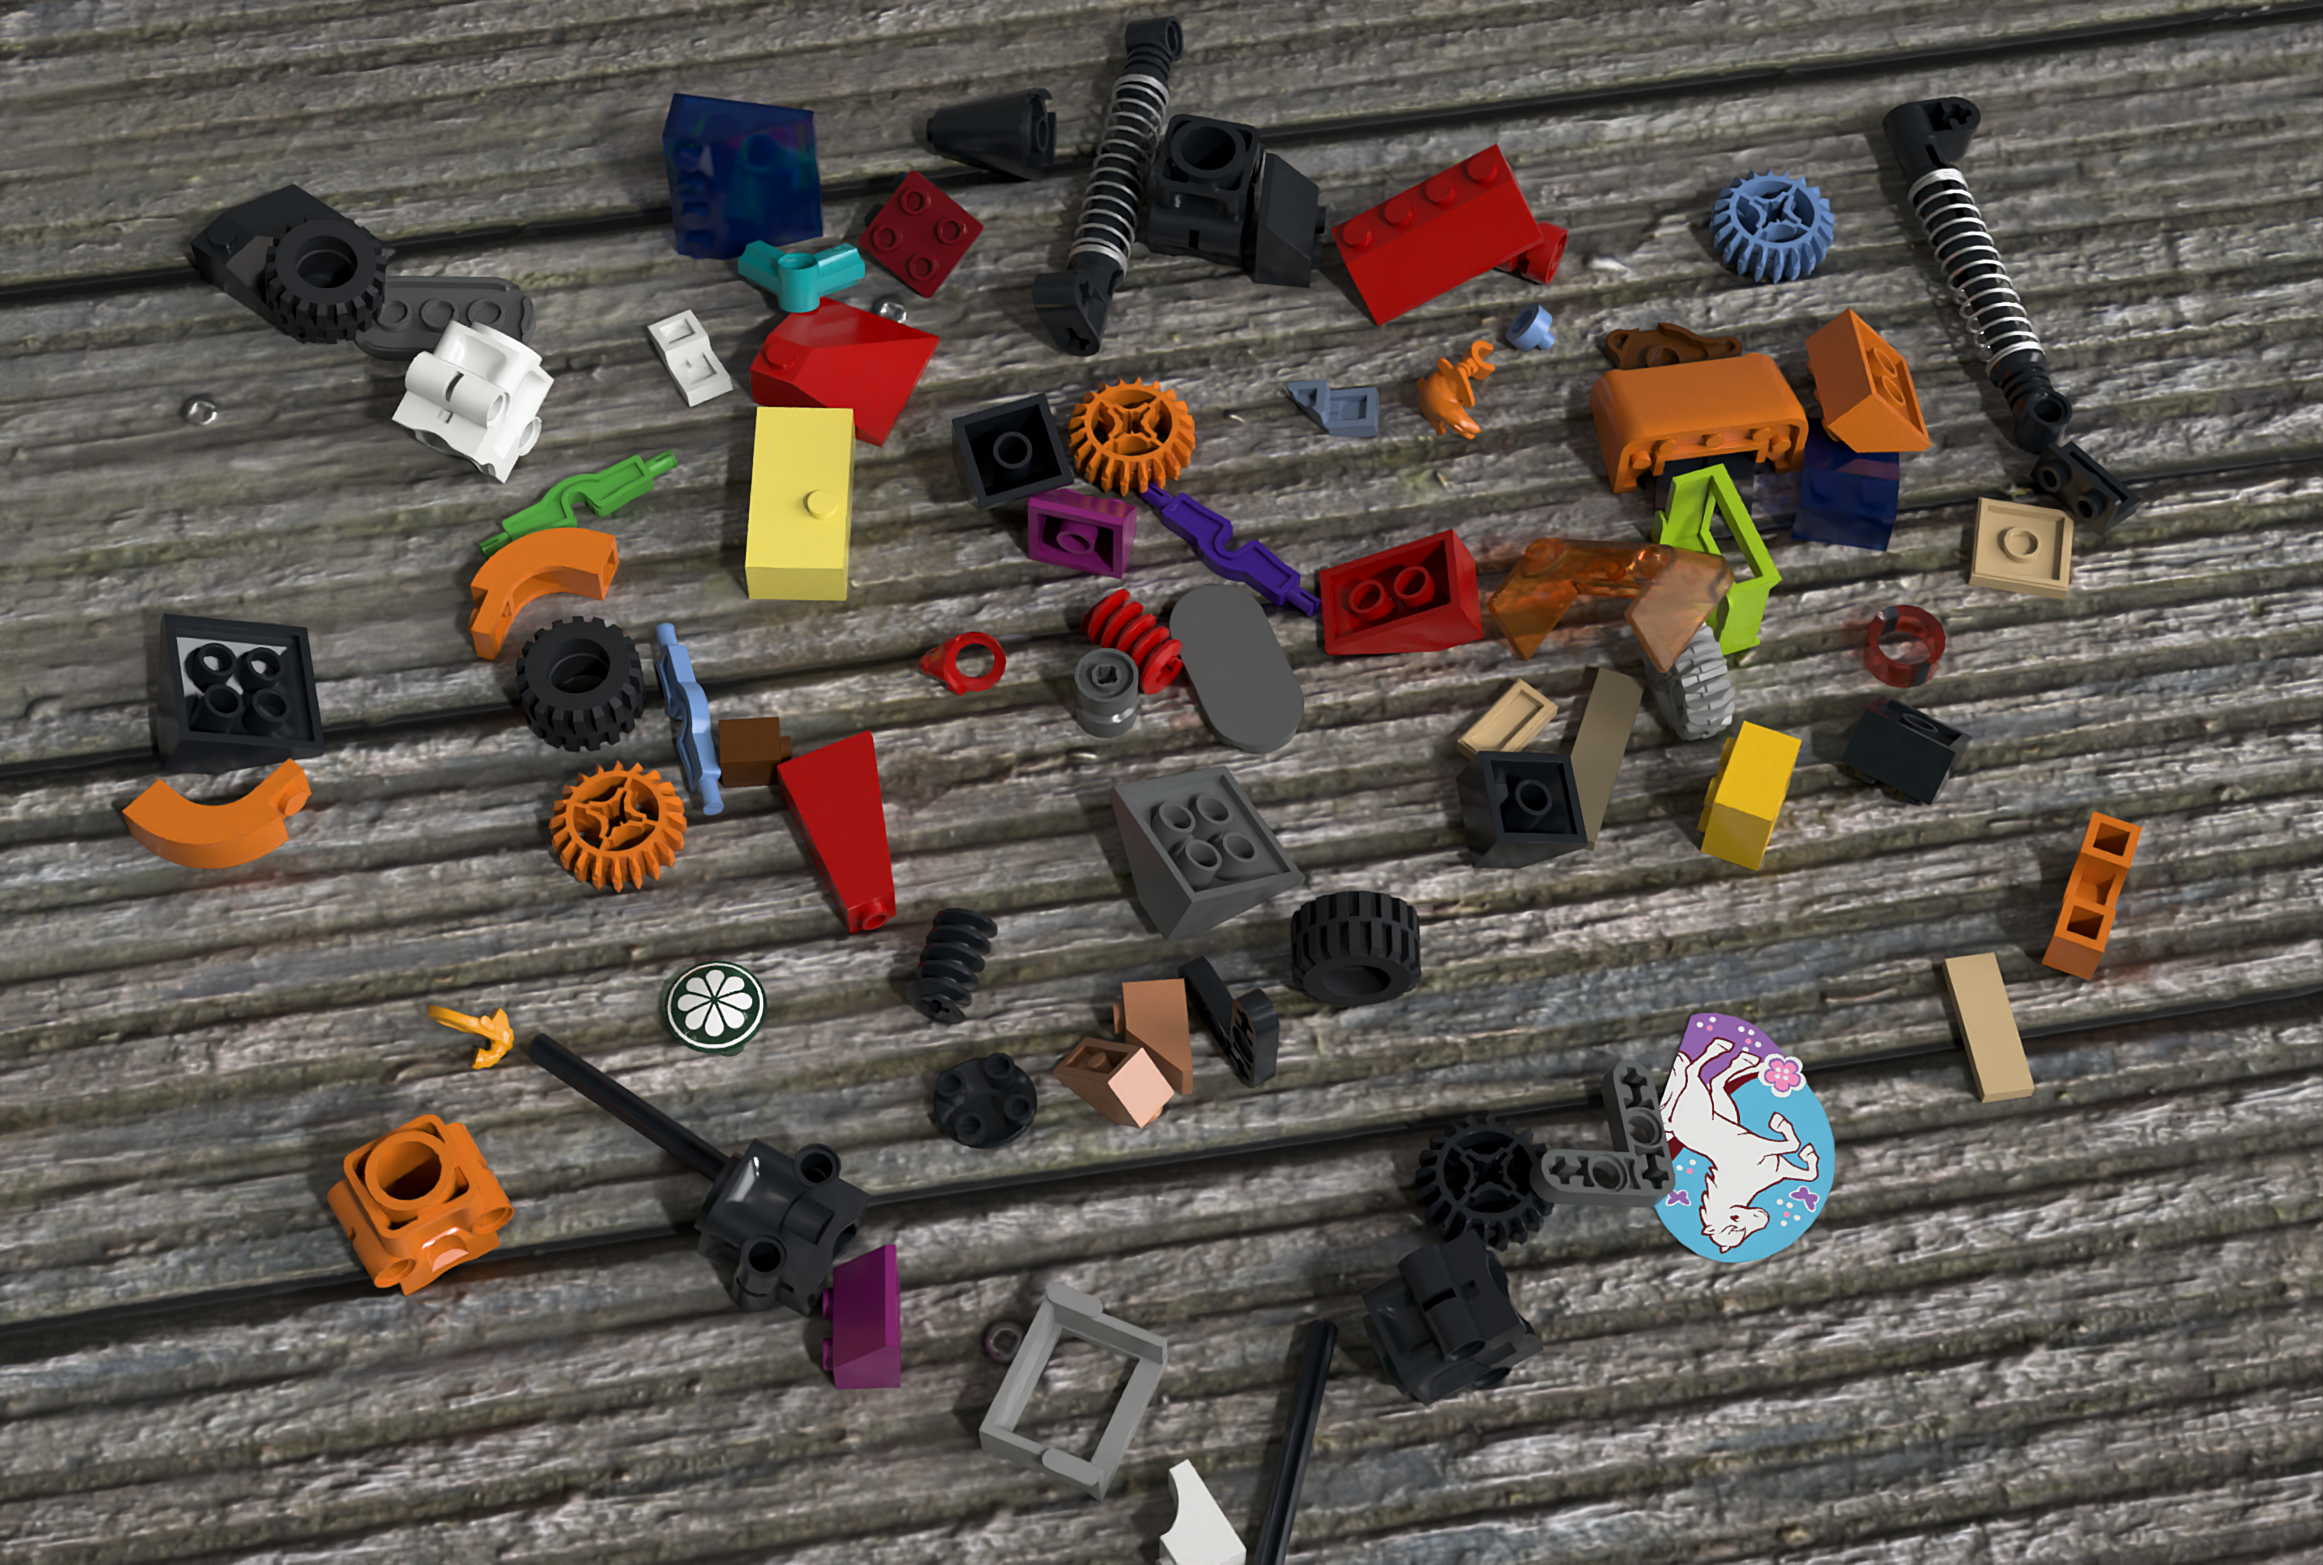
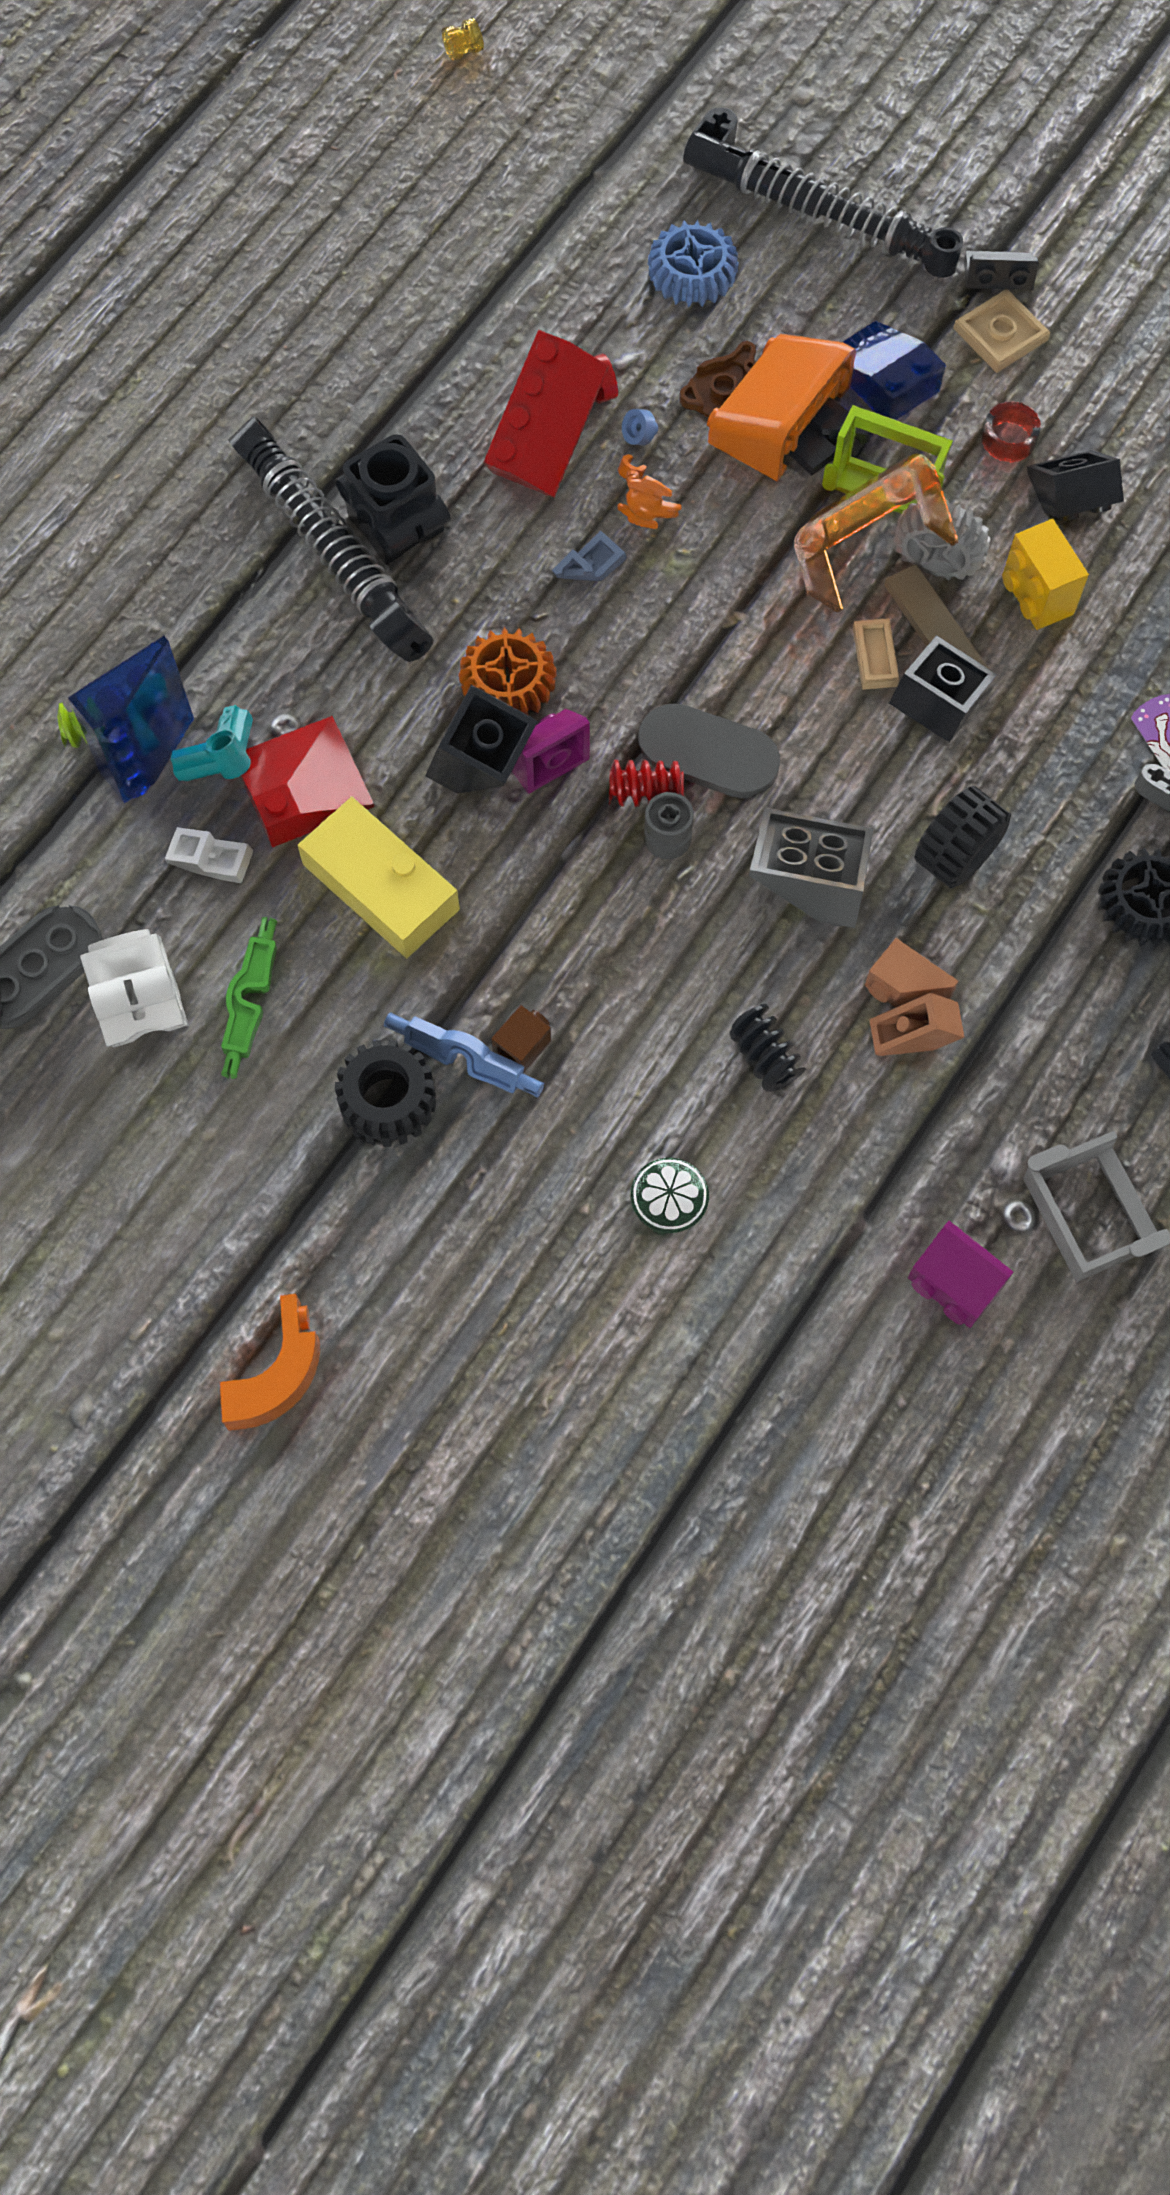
camera: 45 degrees left, 10 degrees up
black slope [156,614,326,775] -> none
orange piece [326,1114,515,1297] -> none
light orange piece [427,1005,515,1070] -> none
orange arch [468,527,620,661] -> none
black axle [526,1033,730,1183] -> none
orange gear [549,760,687,893] -> none
black piece [694,1138,870,1318] -> none
red slope [776,730,897,934] -> none
dark red plate [858,170,985,298] -> none
red piece [917,631,1007,696] -> none
black cone [926,88,1057,180] -> none
black dish [933,1052,1037,1149] -> none
dark purple piece [1141,482,1321,617] -> none
black beam [1177,956,1280,1089] -> none
black slope [1254,153,1327,288] -> none
red slope [1319,529,1483,655] -> none
orange slope [1805,308,1931,453] -> none

